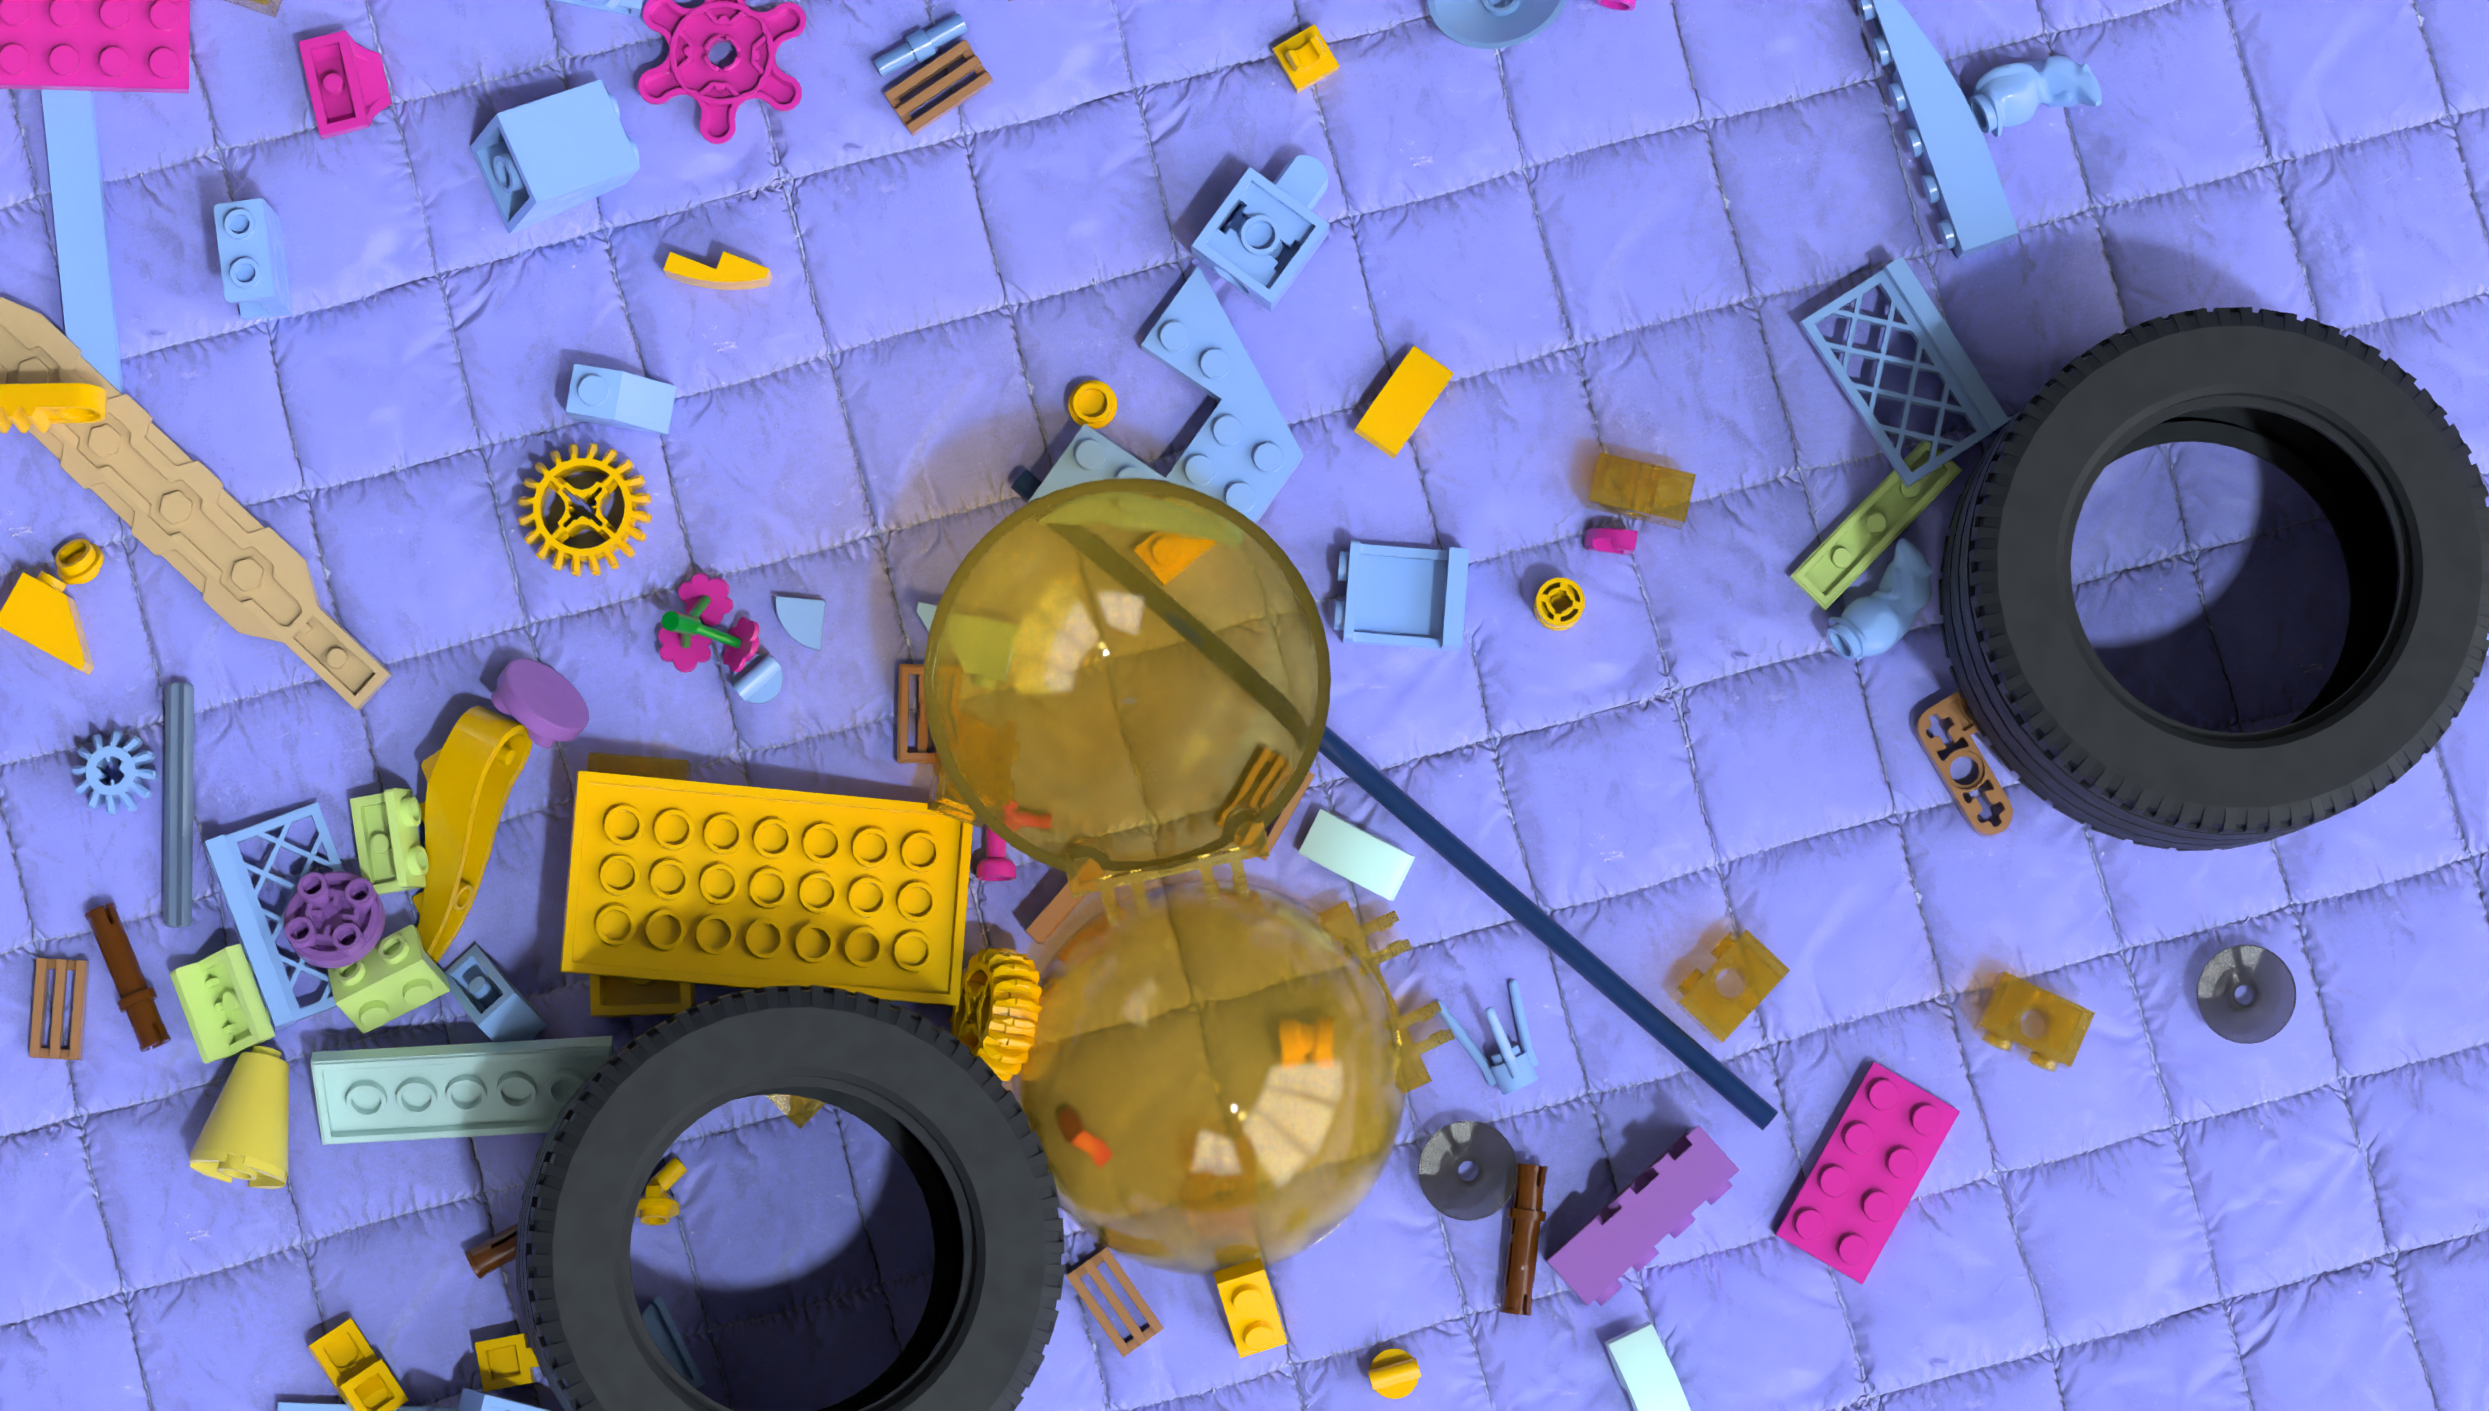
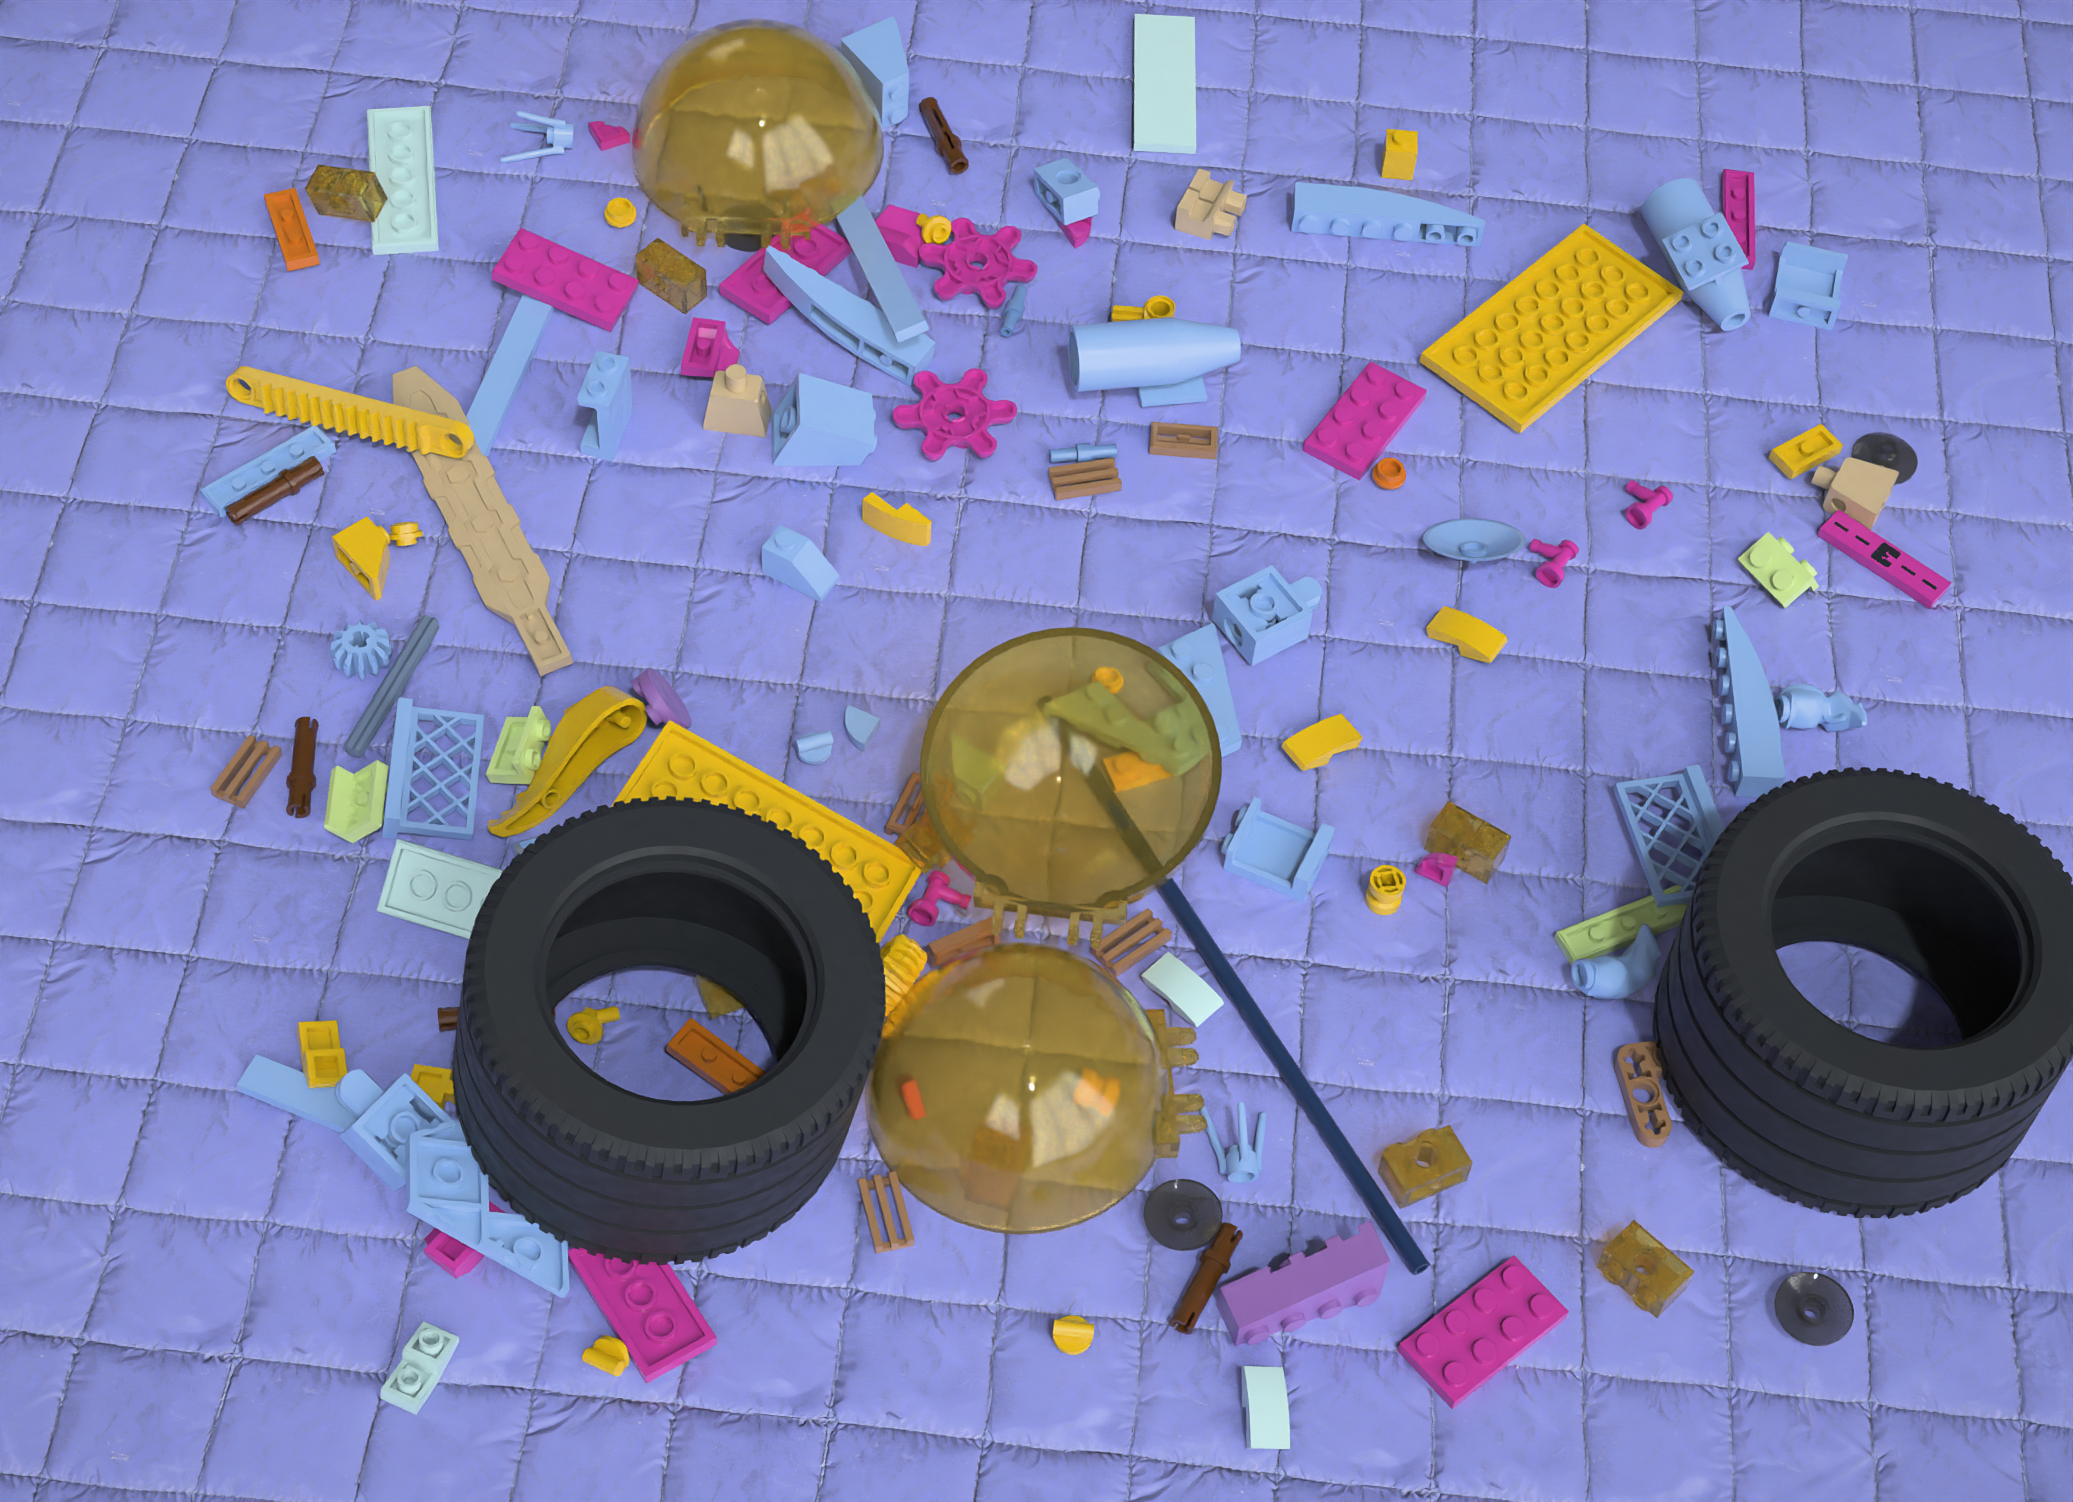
camera: 20 degrees right, 30 degrees down
light yellow cone [189,1046,289,1189] -> none
medium lavender tile [284,871,385,968] -> none
yellowish green bracket [327,925,450,1034] -> none
yellow gear [518,443,652,577] -> none
dark pink plant [658,572,759,673] -> none
yellow plate [1213,1257,1287,1358] -> none
yellow tile [1272,24,1339,93] -> none
none -> orange plate [666,1018,766,1094]
none -> tan torso [703,364,772,438]
none -> yellow slope [1426,606,1507,663]

